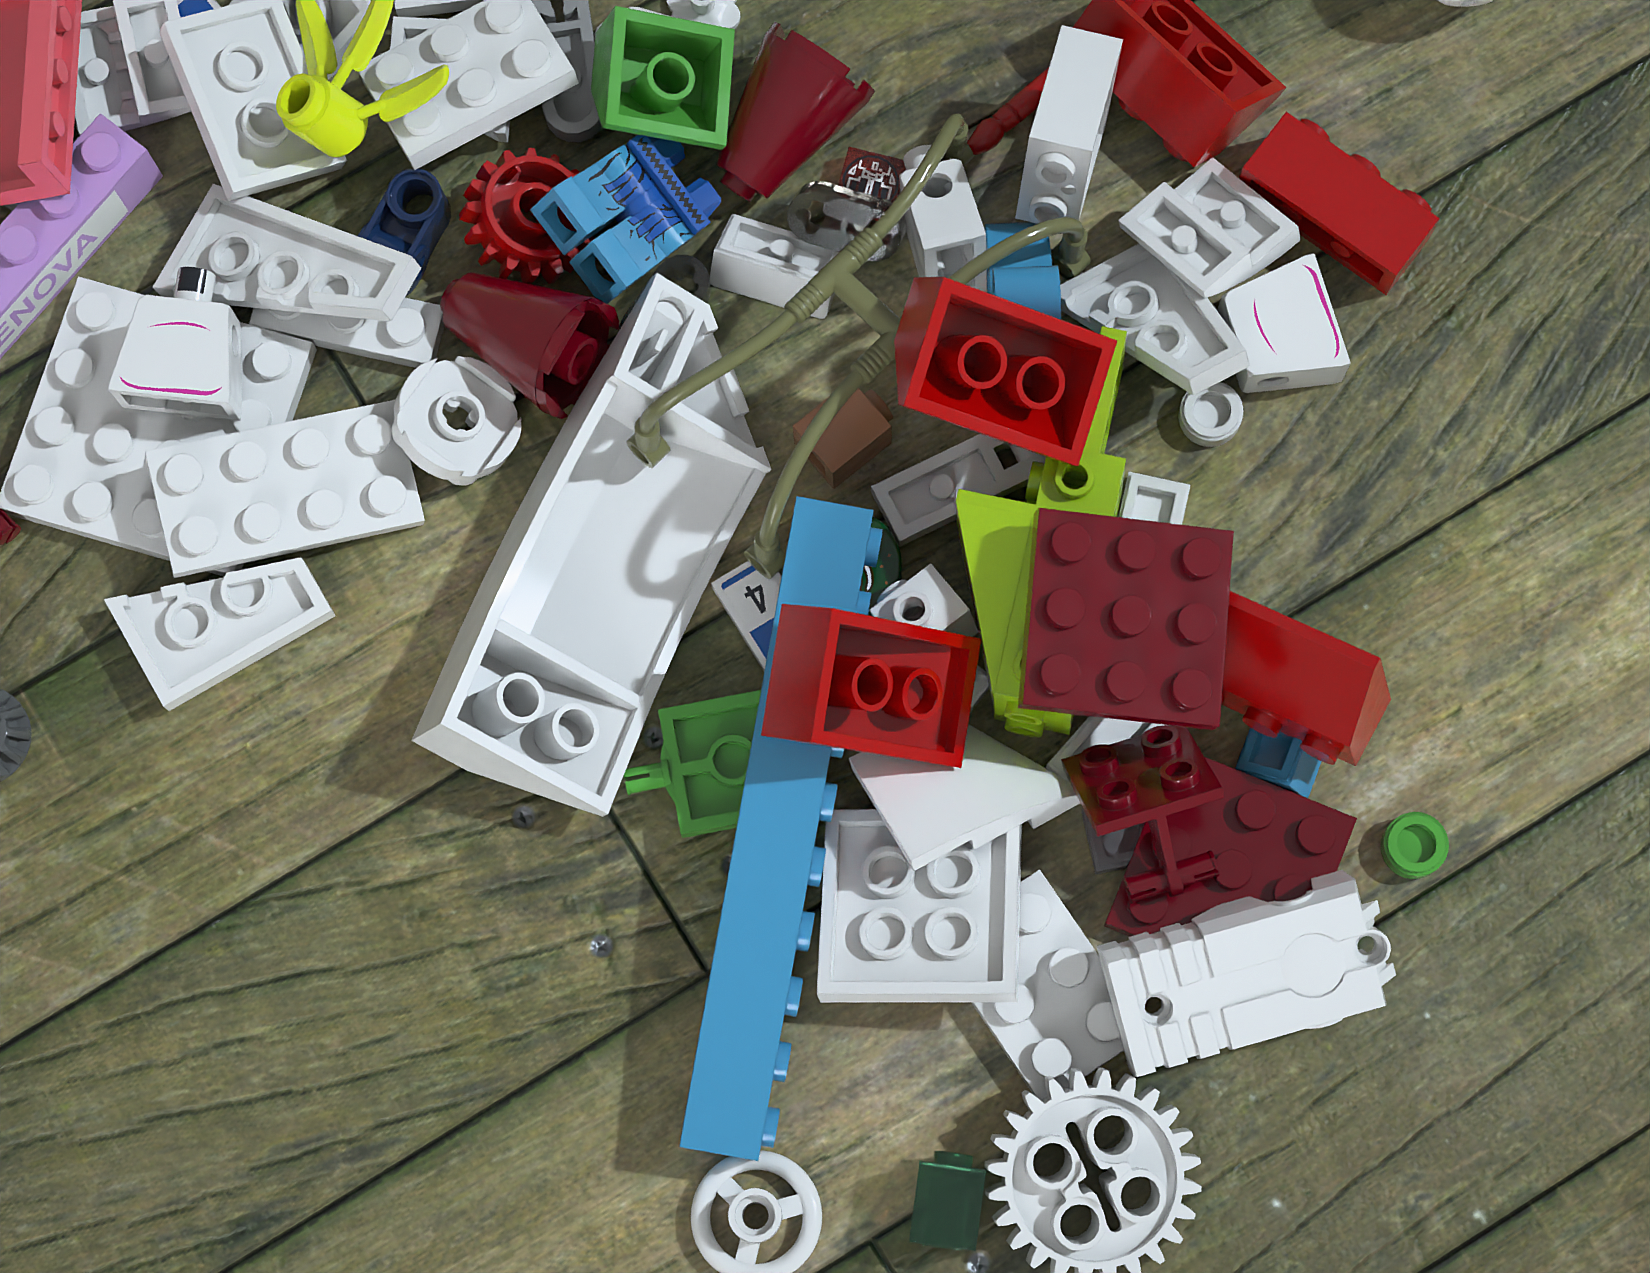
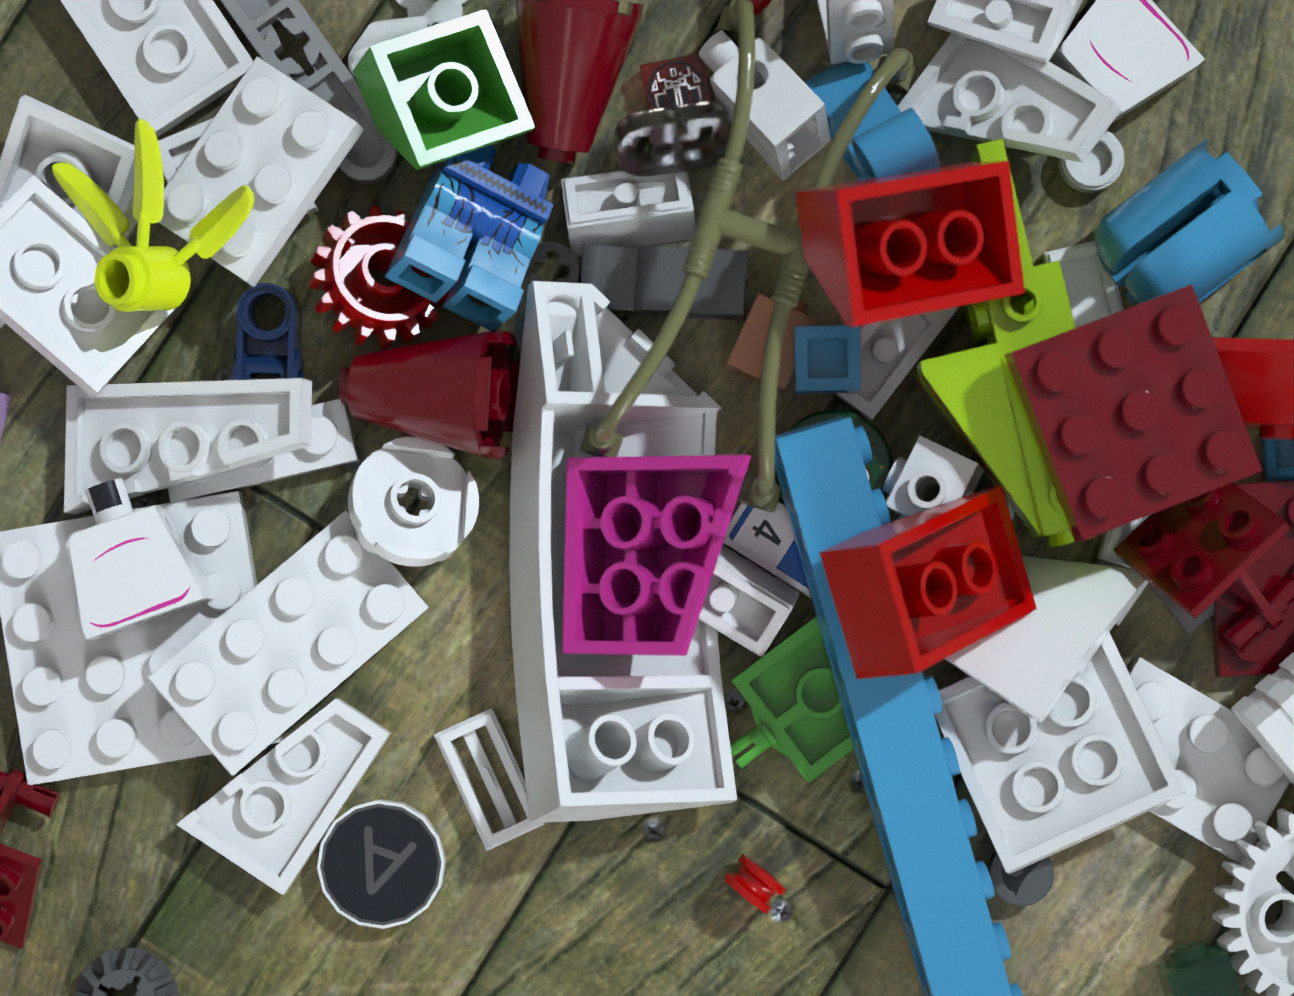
camera: 30 degrees left, 10 degrees up
none -> black tile [317,799,446,929]
none -> white tile [434,708,545,851]
none -> dark pink wedge [562,455,751,656]
none -> dark grey piece [581,245,750,321]
none -> white slope [699,545,800,657]
none -> red bush [723,853,787,915]
none -> dark azure tile [794,325,861,394]
none -> dark grey tile [988,851,1054,906]
none -> dark azure cylinder [1095,139,1285,306]

